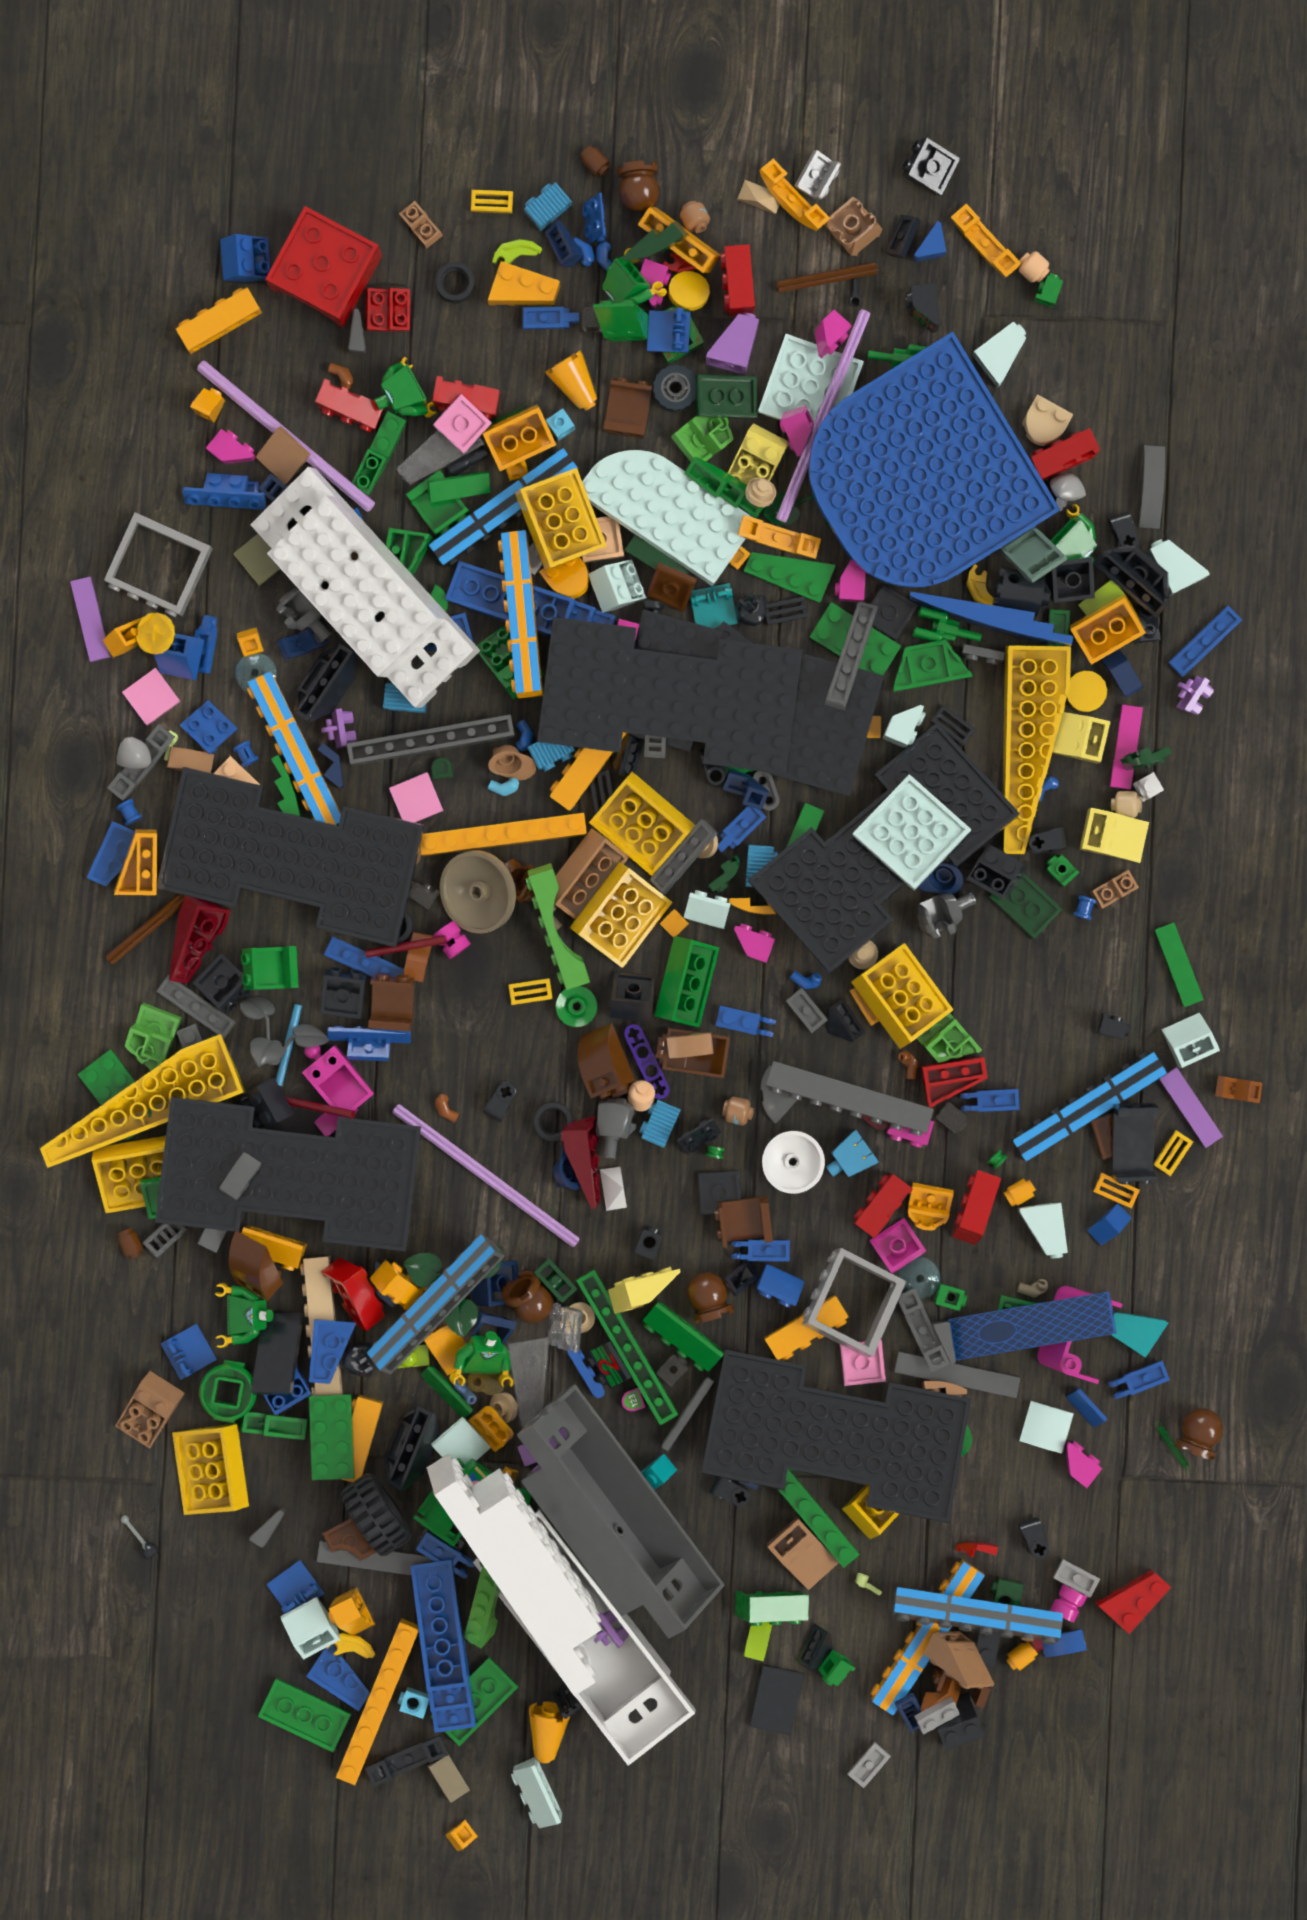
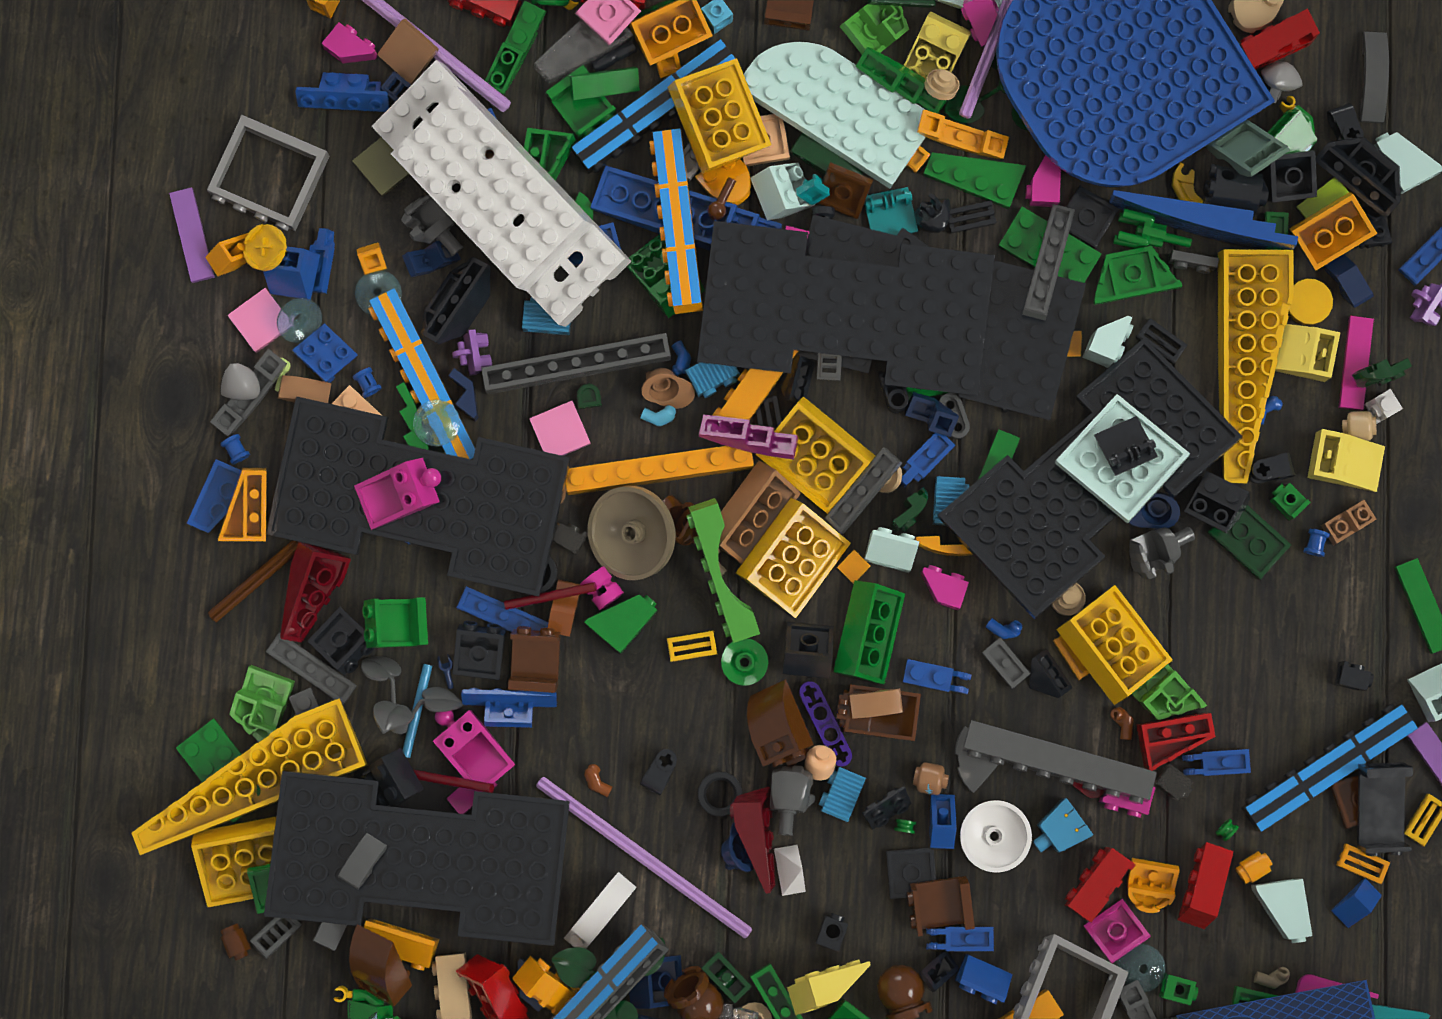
camera: 10 degrees left, 5 degrees down
none -> clear light blue dish [277,298,322,343]
none -> dark pink slope [354,458,441,530]
none -> clear light blue dish [413,399,460,446]
none -> dark blue hand [437,654,454,689]
none -> white arch [564,872,636,949]
none -> green slope [584,595,657,654]
none -> magenta slope [699,414,798,460]
none -> reddish brown bar [708,177,736,220]
none -> teal tile [796,174,830,205]
none -> blue slope [929,794,957,849]
none -> black hinge [1094,416,1158,476]

